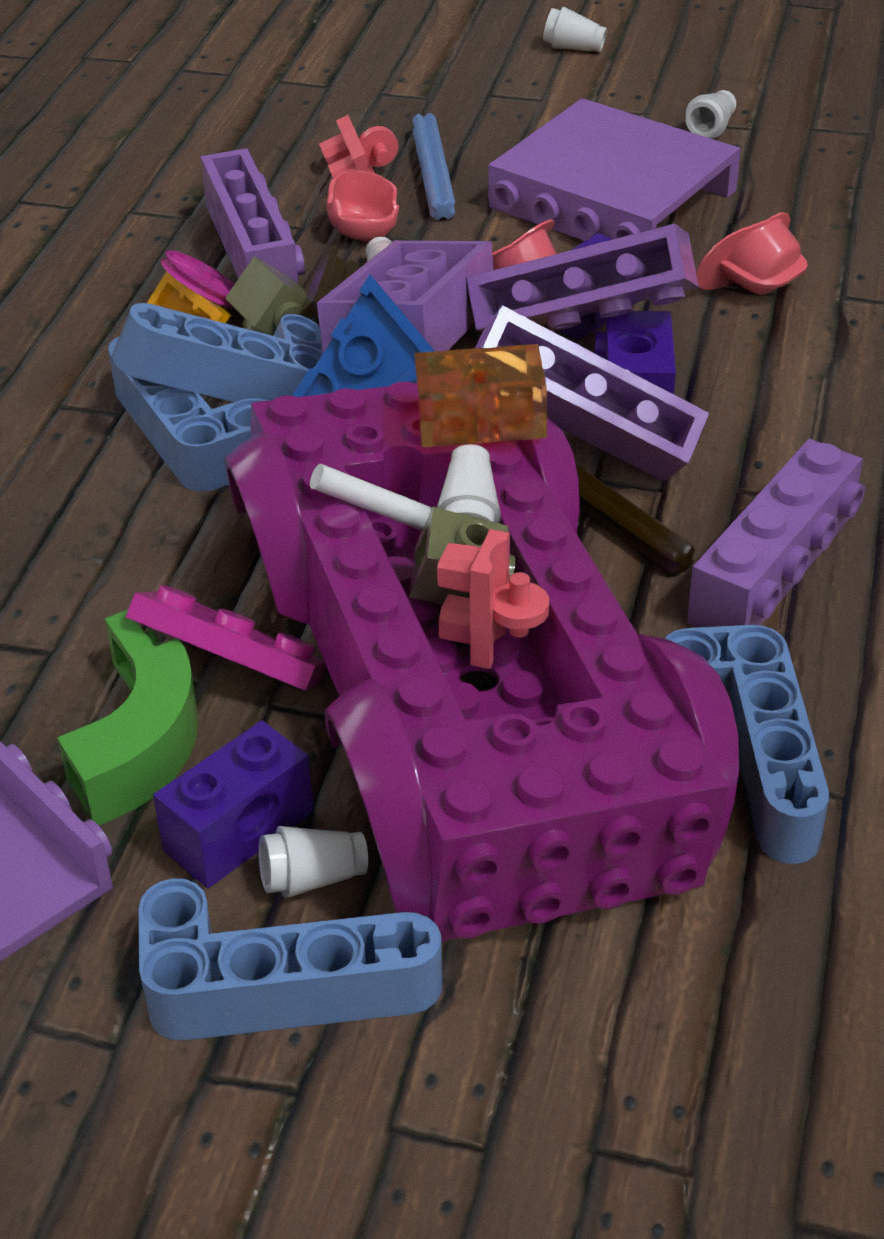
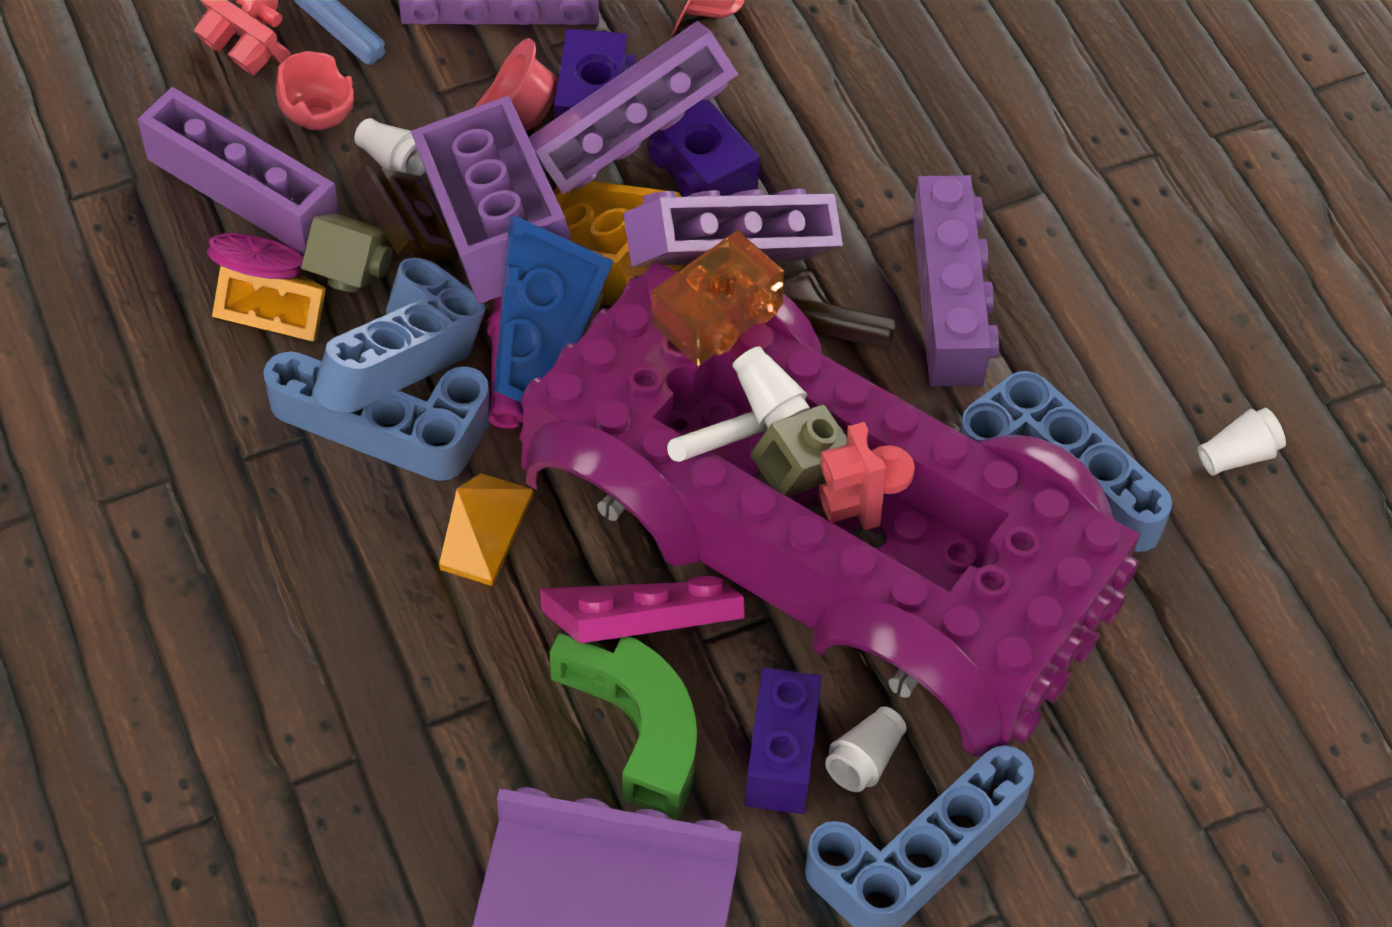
camera: 40 degrees left, 15 degrees up
none -> light orange slope [439,473,533,586]

